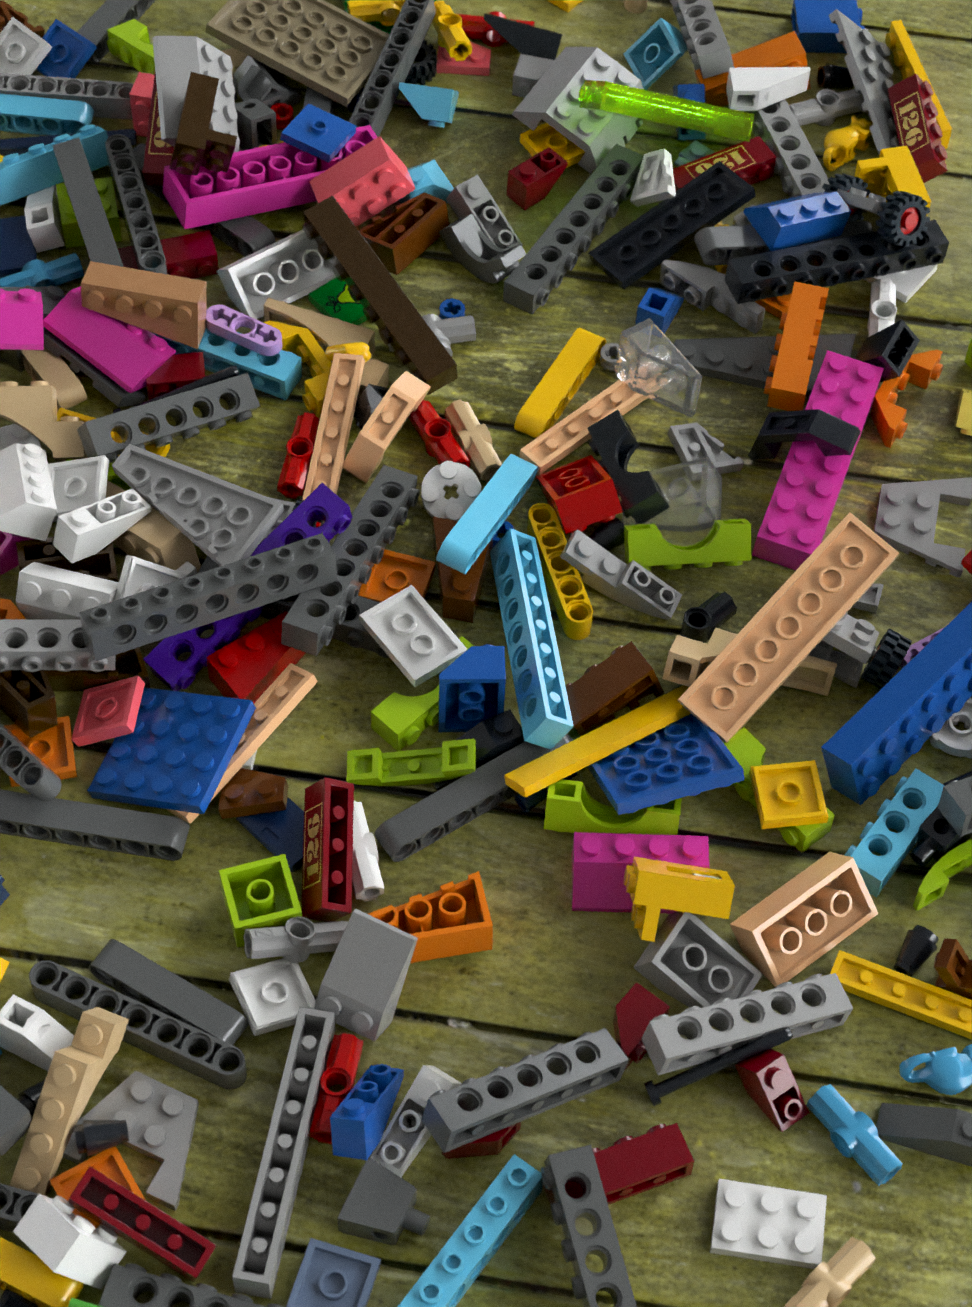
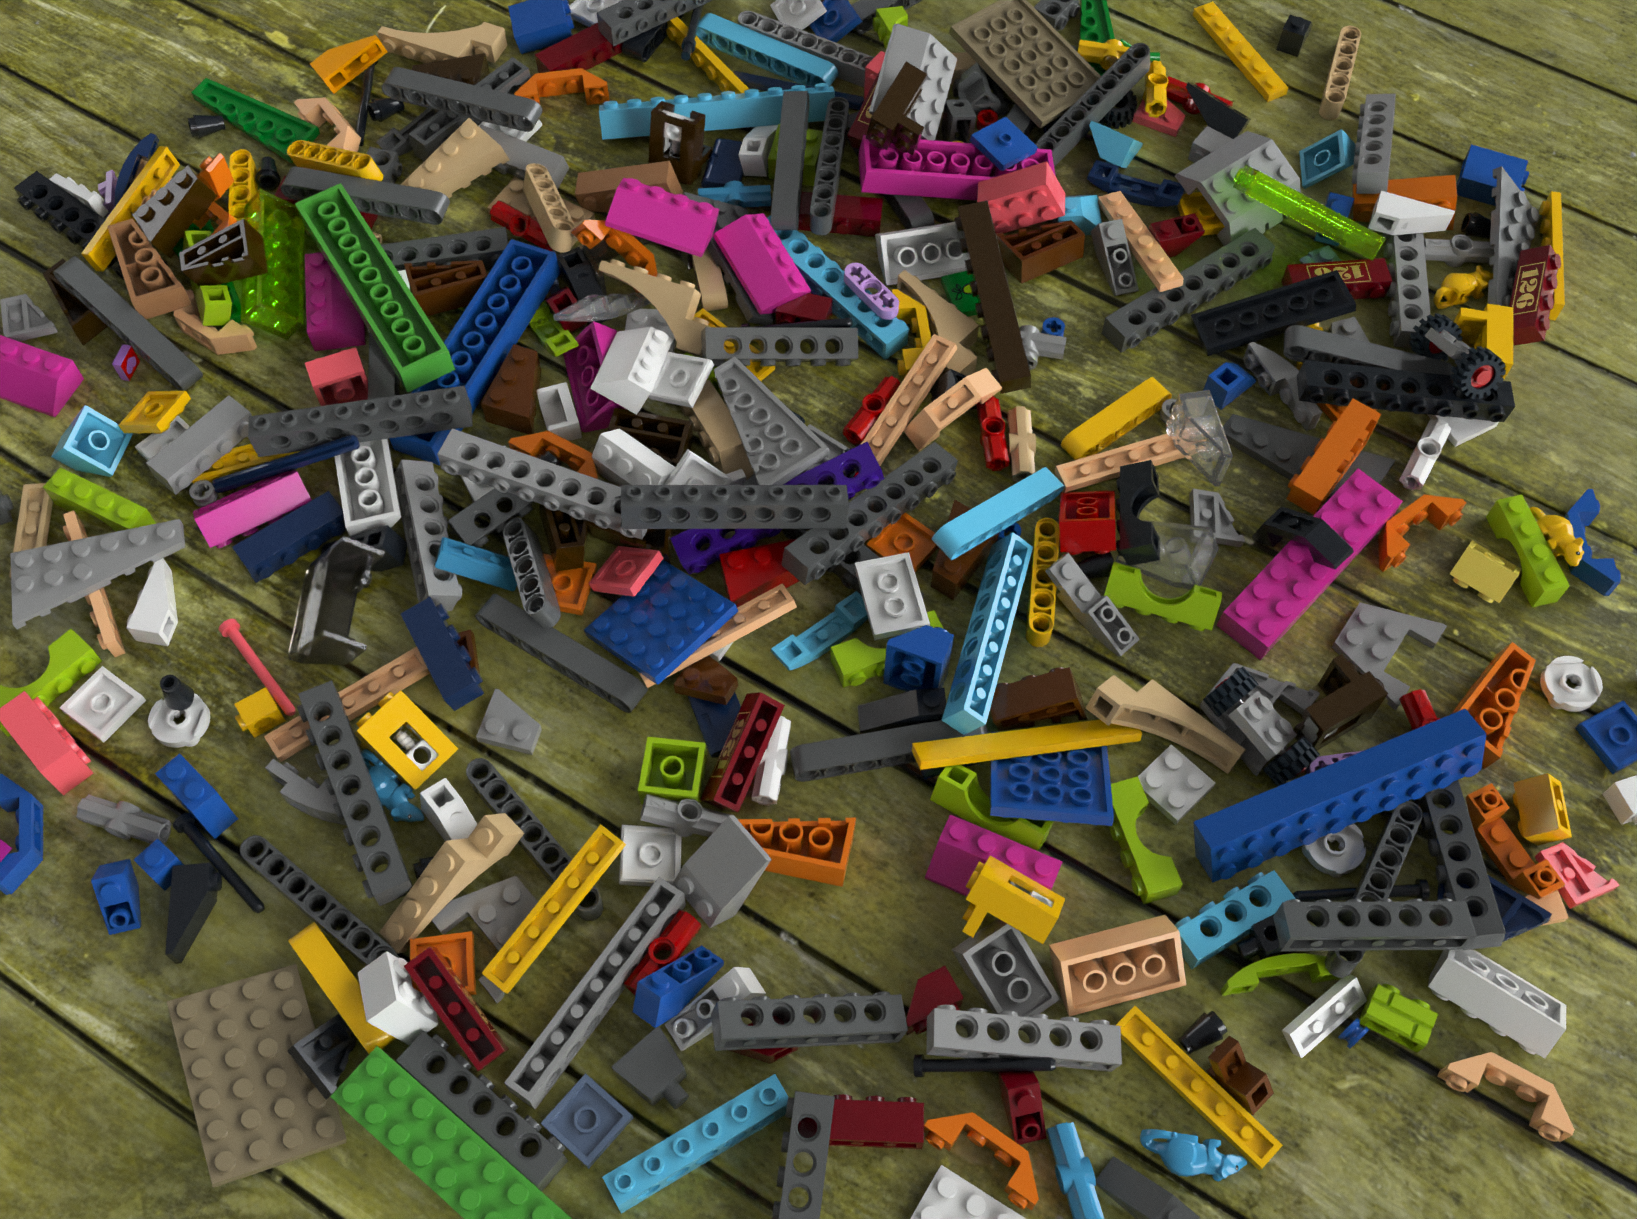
camera: 25 degrees right, 5 degrees up
white slope [52,488,152,563] -> none
black cone [74,1120,129,1156] -> none
medium nougat wedge [81,261,206,349] -> none
dark grey beam [89,939,249,1045] -> none
yellow arm [325,342,371,362] -> none
lime slope [346,738,476,786] -> none
white plate [421,461,482,521] -> none
dark grey arch [439,214,526,283] -> none
white wing [630,149,676,207] -> none
light nougat plate [678,512,899,743] -> none
black piece [680,592,737,643] -> none
blue slope [743,192,851,251] -> none
yellow tile [749,760,829,829] -> none
black torso [853,320,920,382] -> none
none -> light grey wing [476,689,542,755]
none -> yellow plate [482,824,626,994]
none -> medium azure slope [771,591,868,671]
none -> orange slope [924,1112,1039,1211]
none -> dark blue slope [1087,160,1185,207]
none -> light nougat plate [1098,191,1184,292]
none -> white plate [1138,744,1216,825]
none -> dark brown brick [1293,654,1388,751]

